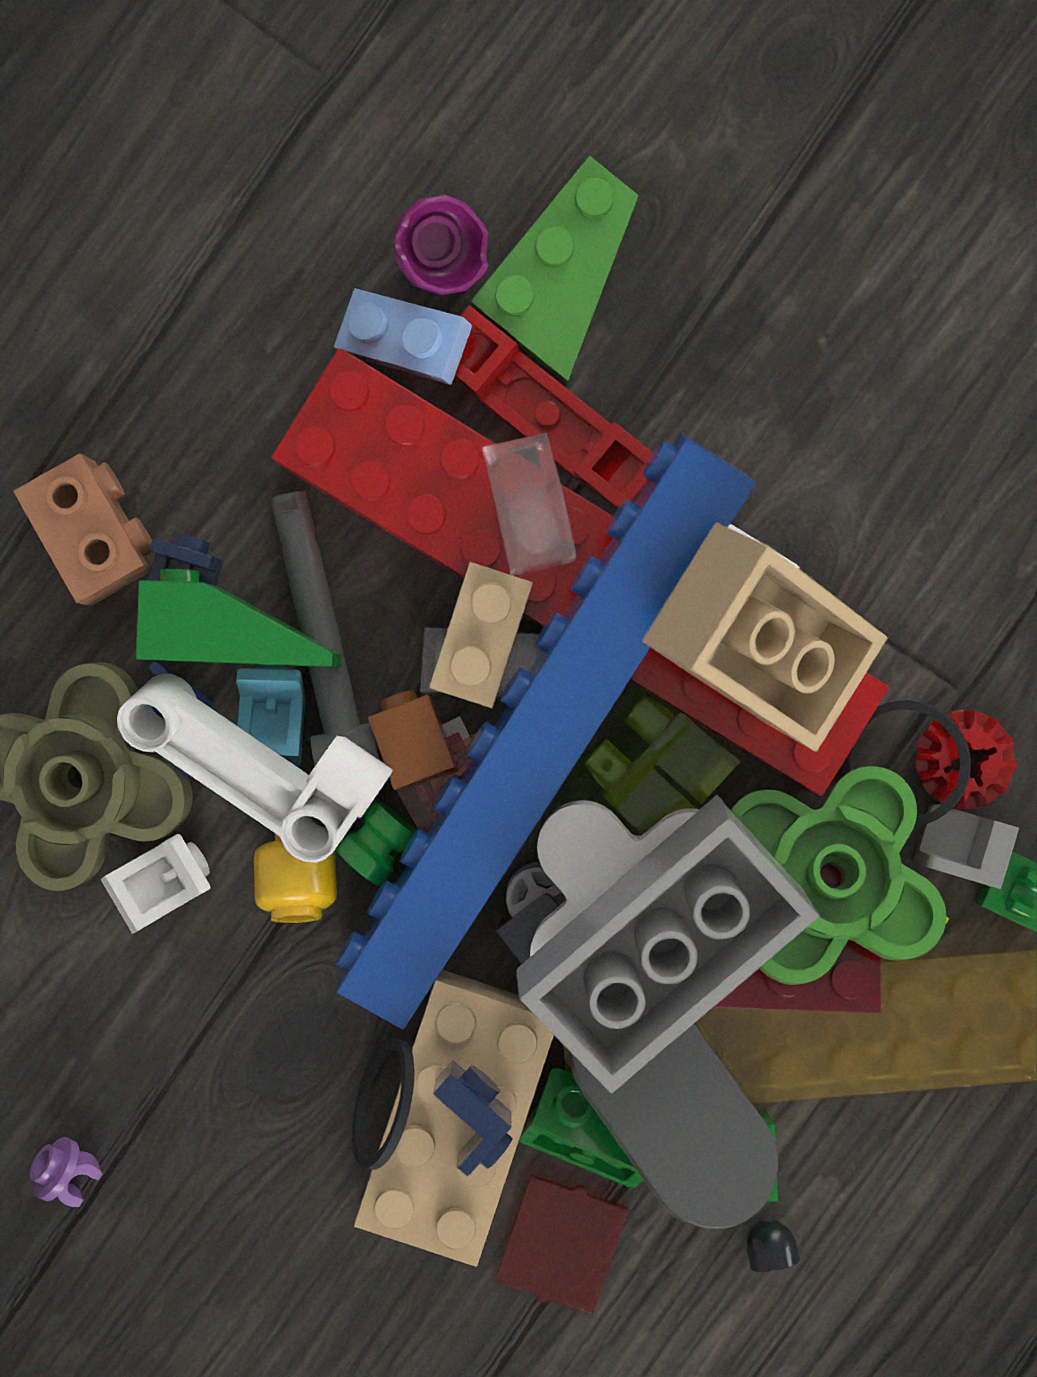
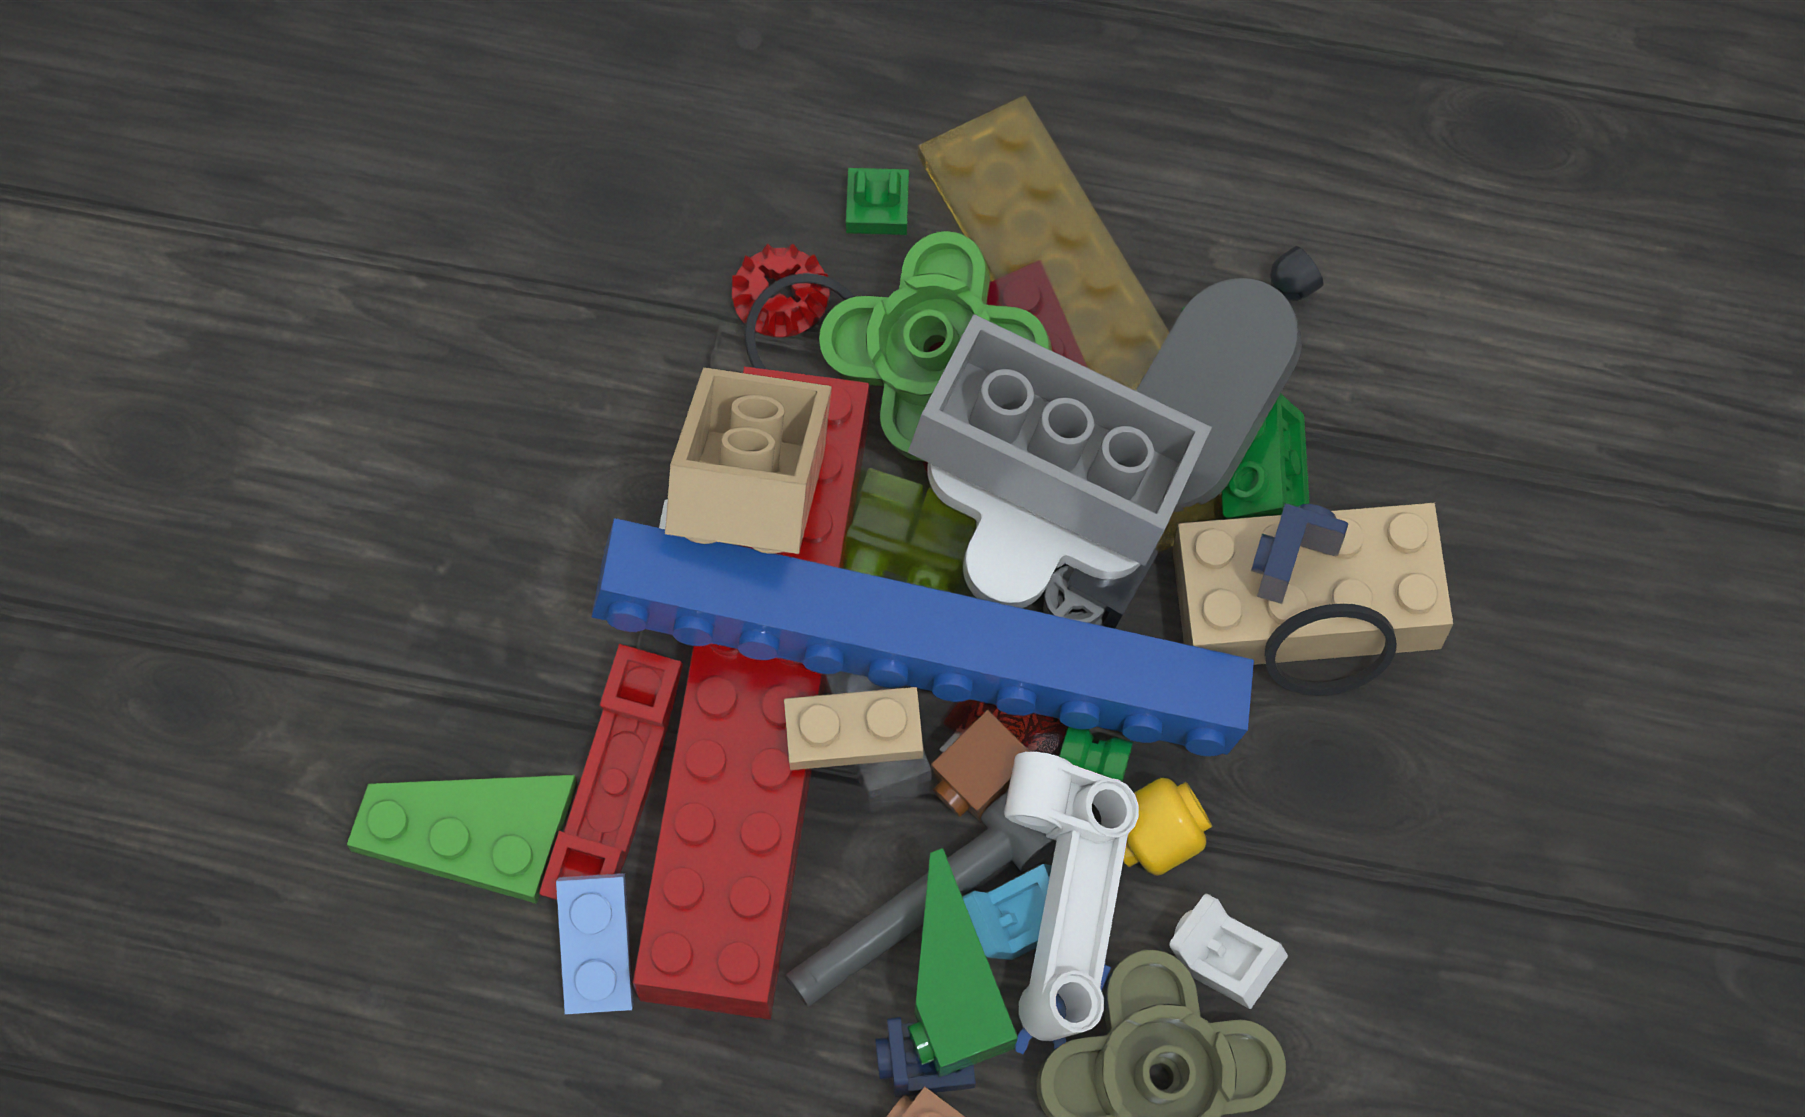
camera: 115 degrees left, 20 degrees down
medium lavender plate [30,1137,102,1207] -> none
magenta hair [393,194,489,295] -> none
clear slope [482,433,577,576] -> none
clear red piece [496,1174,629,1314] -> none
light grey panel [913,803,1019,889] -> none

